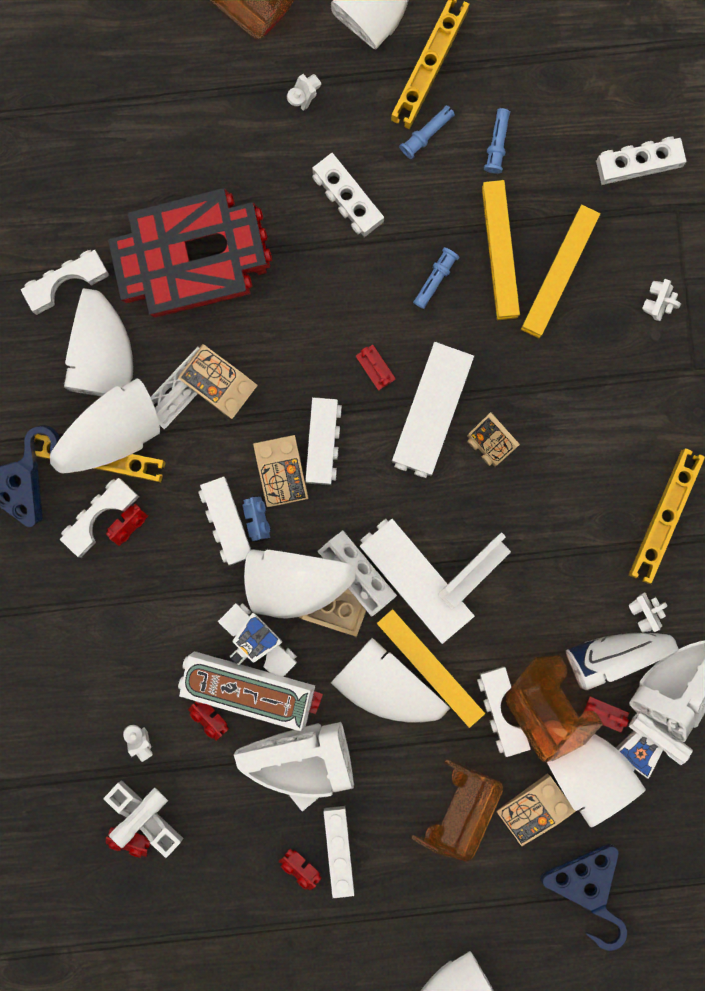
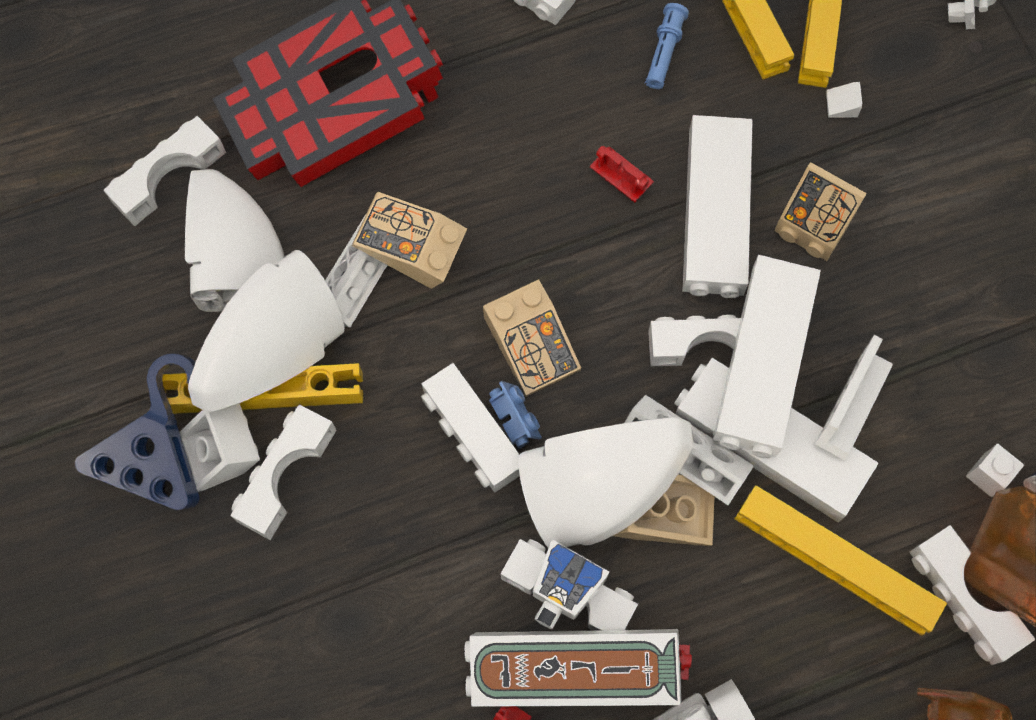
camera: 15 degrees left, 15 degrees down
red hinge [106,503,148,546] -> none
white brick [306,398,342,485] -> none
white panel [331,638,450,722] -> none
none -> white slope [179,403,260,492]
none -> white arch [648,315,741,367]
none -> white brick [712,255,821,458]
none -> white slope [826,82,862,118]
none -> white brick [966,444,1024,497]

